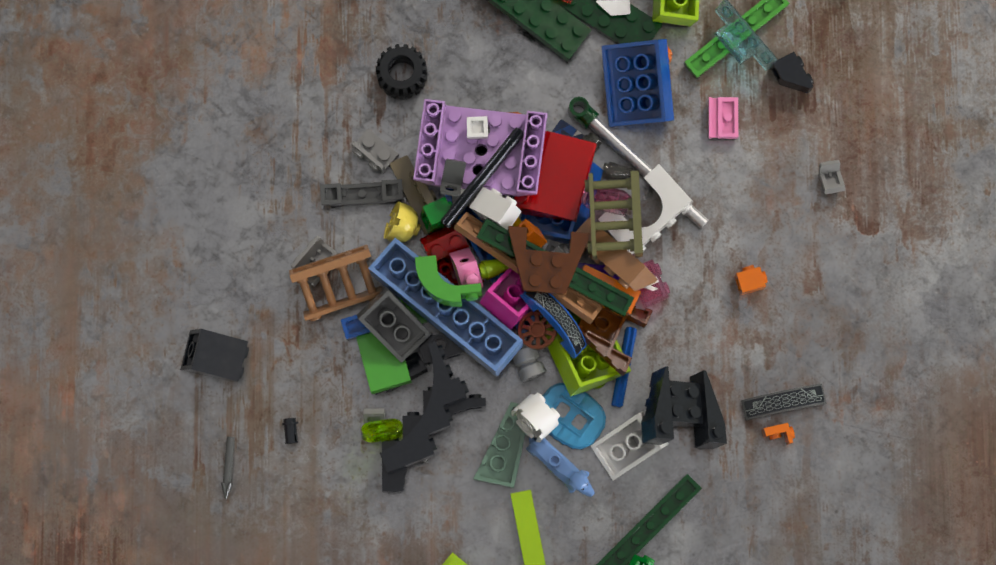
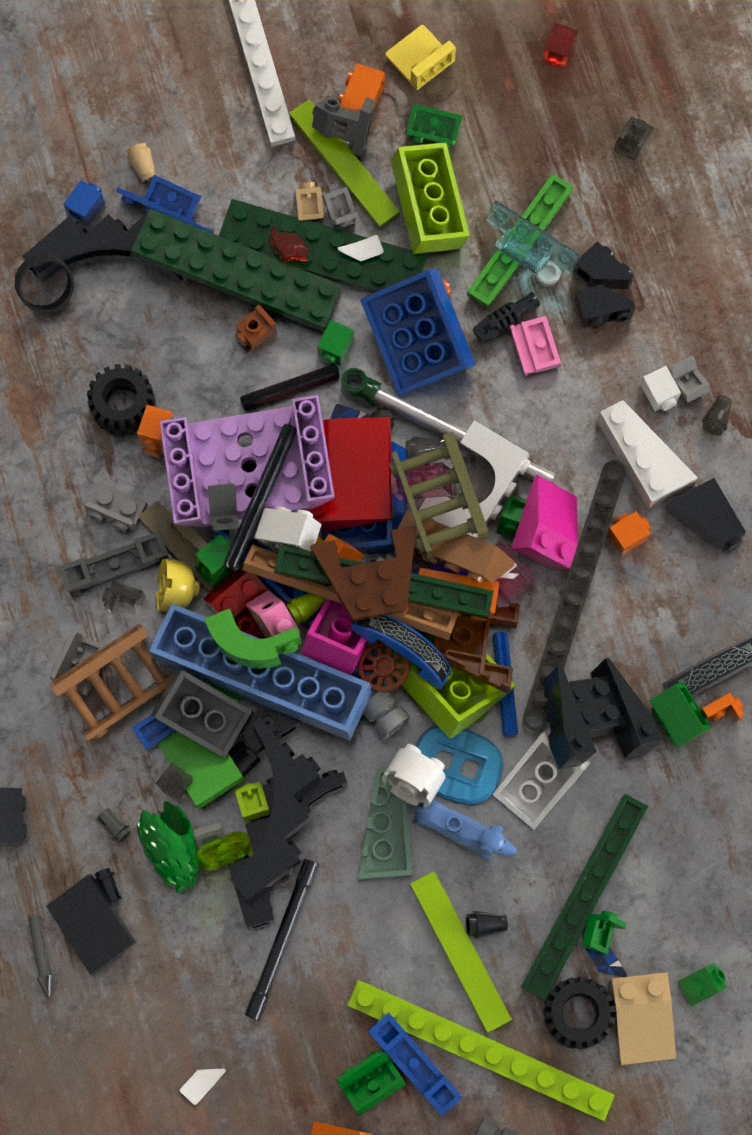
camera: 15 degrees left, 5 degrees down
white plate [467,116,488,139] -> none
none -> black tile [46,874,136,975]
none -> dark grey pin [96,808,131,843]
none -> clear smoke bracket [102,581,146,612]
none -> orange brick [137,405,174,457]
none -> green head [137,801,203,893]
none -> clear smoke bracket [155,763,193,804]
none -> dark orange brick [235,305,276,351]
none -> lime bracket [235,782,270,822]
none -> black axle [240,364,340,410]
none -> black piece [244,859,319,1021]
none -> green brick [317,320,354,365]
none -> black cone [466,911,508,939]
none -> black hinge [473,292,540,343]
none -> green bracket [497,495,527,539]
none -> dark pink slope [511,475,578,569]
none -> clear smoke beam [521,460,626,736]
none -> white tile [535,260,561,287]
none -> black slope [575,285,635,329]
none -> white wedge [597,400,698,510]
none -> white brick [640,366,681,411]
none -> green brick [649,682,712,747]
none -> black slope [665,478,746,550]
none -> clear smoke cone [702,395,732,436]

